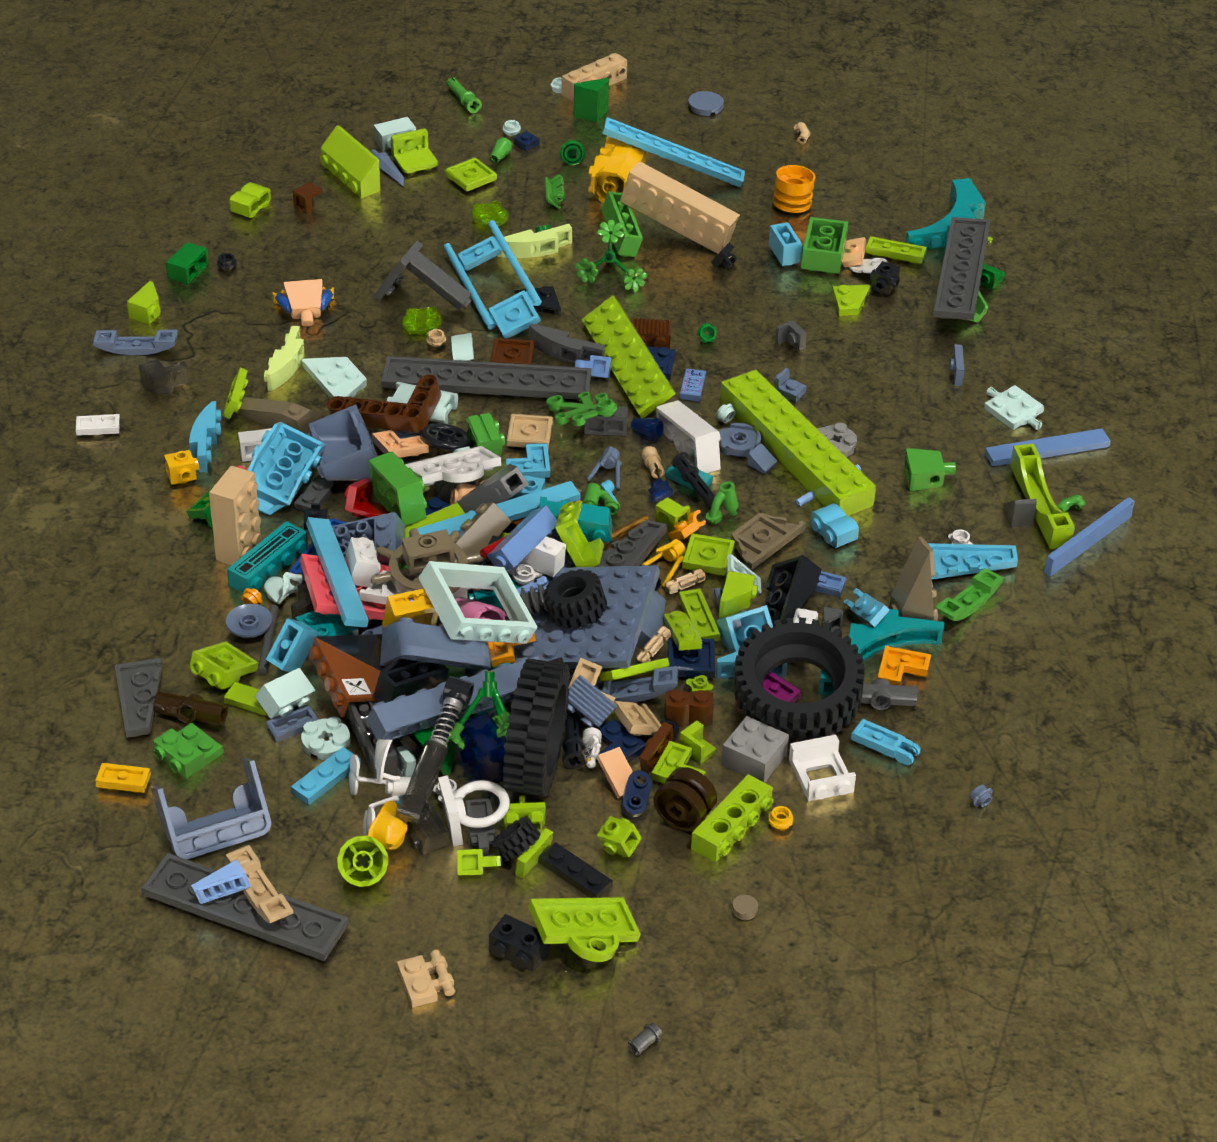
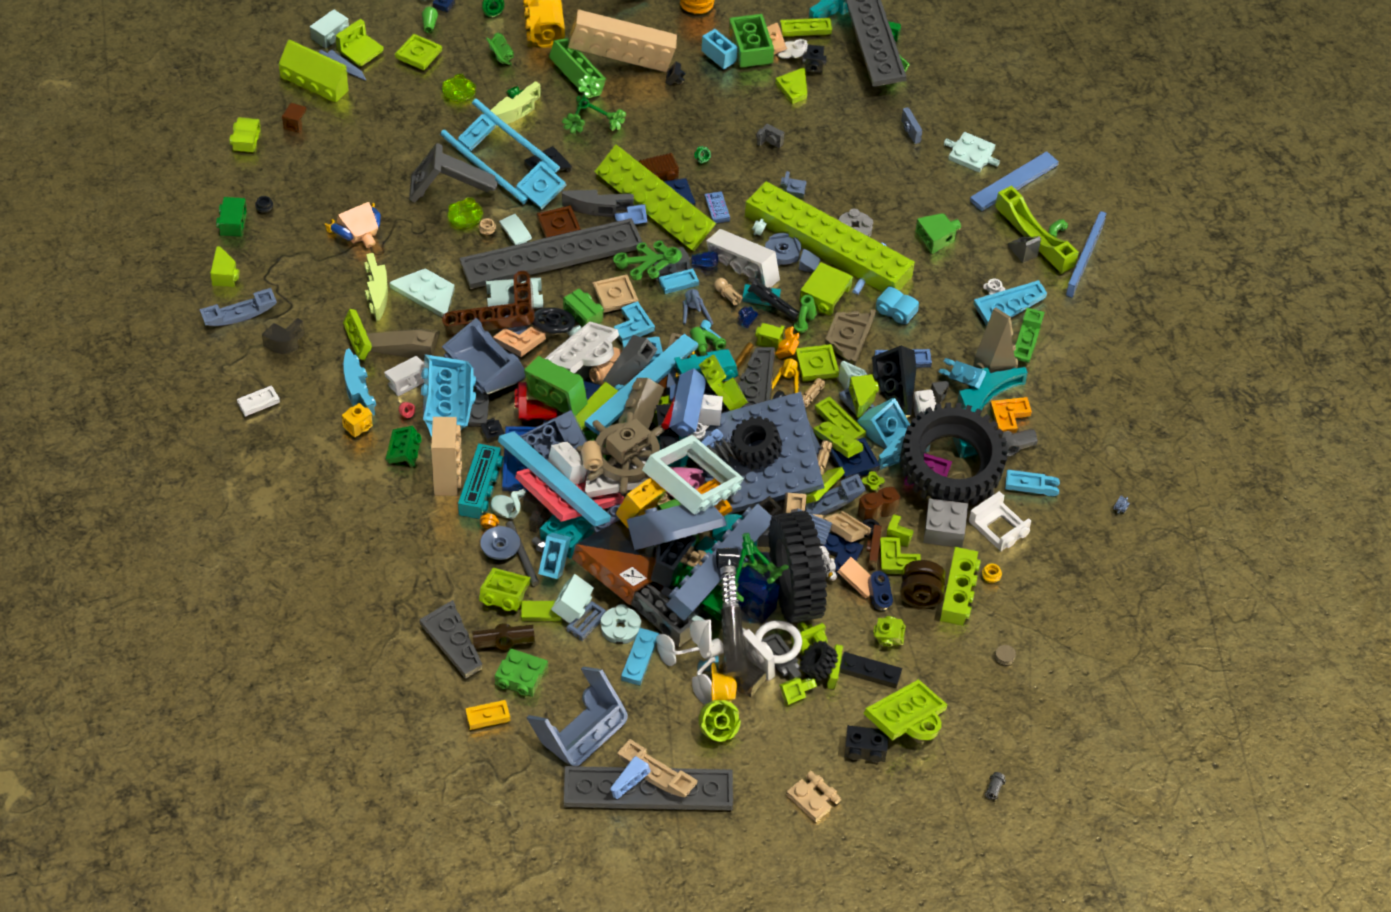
camera: 25 degrees left, 10 degrees up
none -> tan brick [581,441,603,471]
none -> medium azure tile [659,268,699,294]
none -> lime panel [799,262,853,316]

